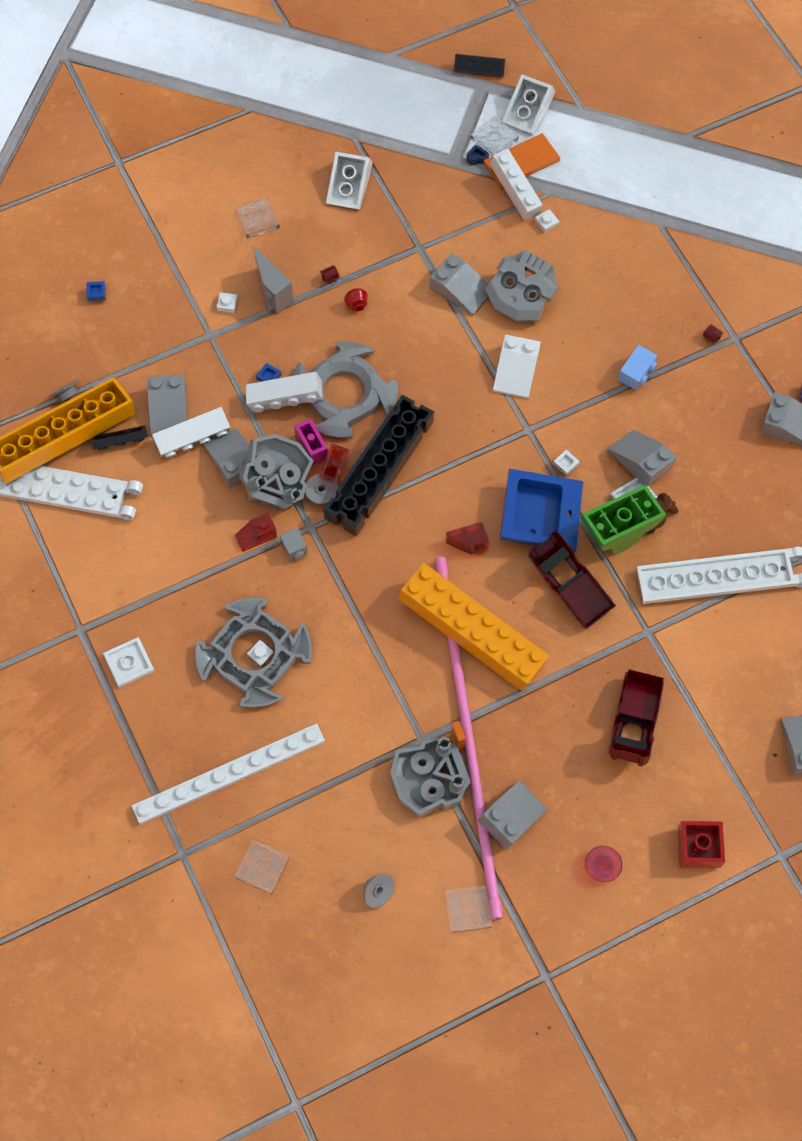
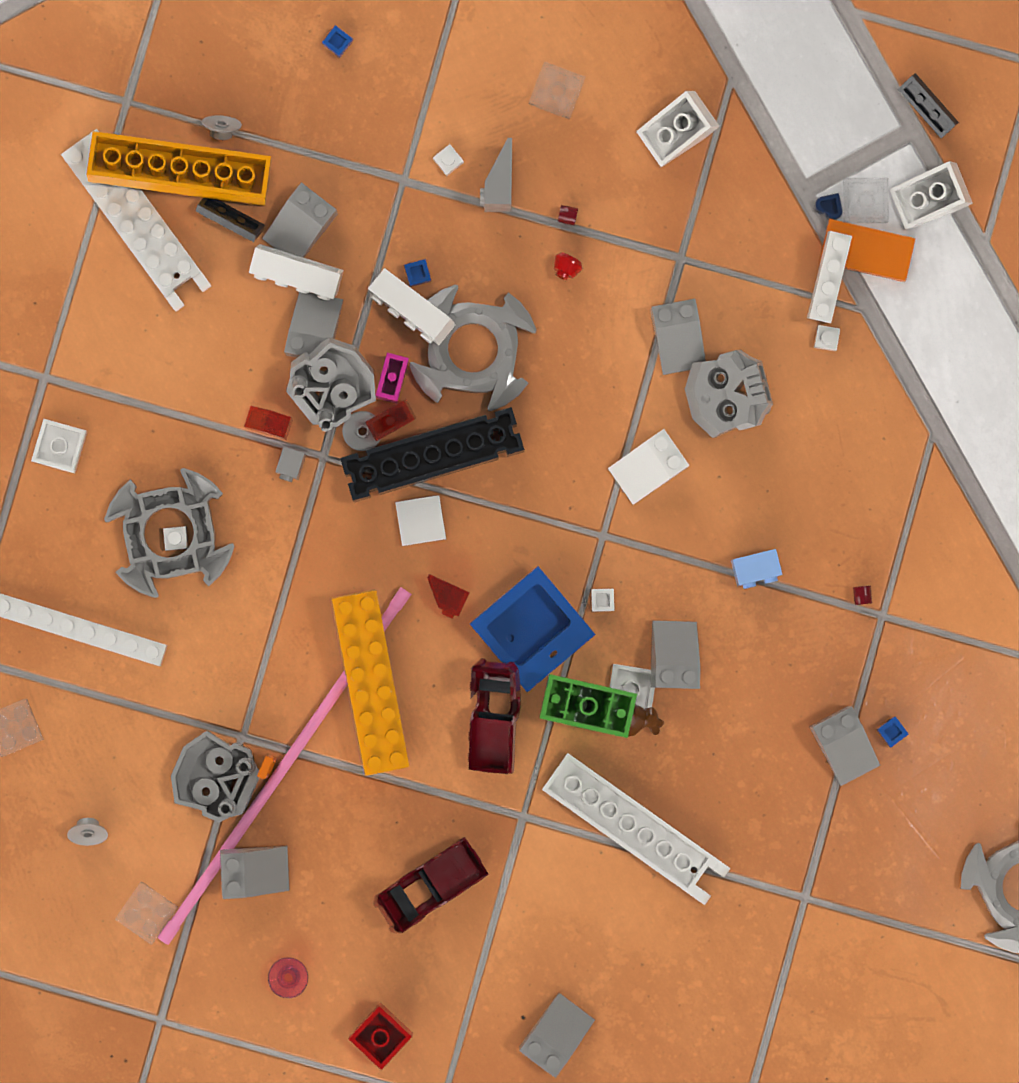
camera: 40 degrees right, 20 degrees up
none -> white tile [395,495,446,546]

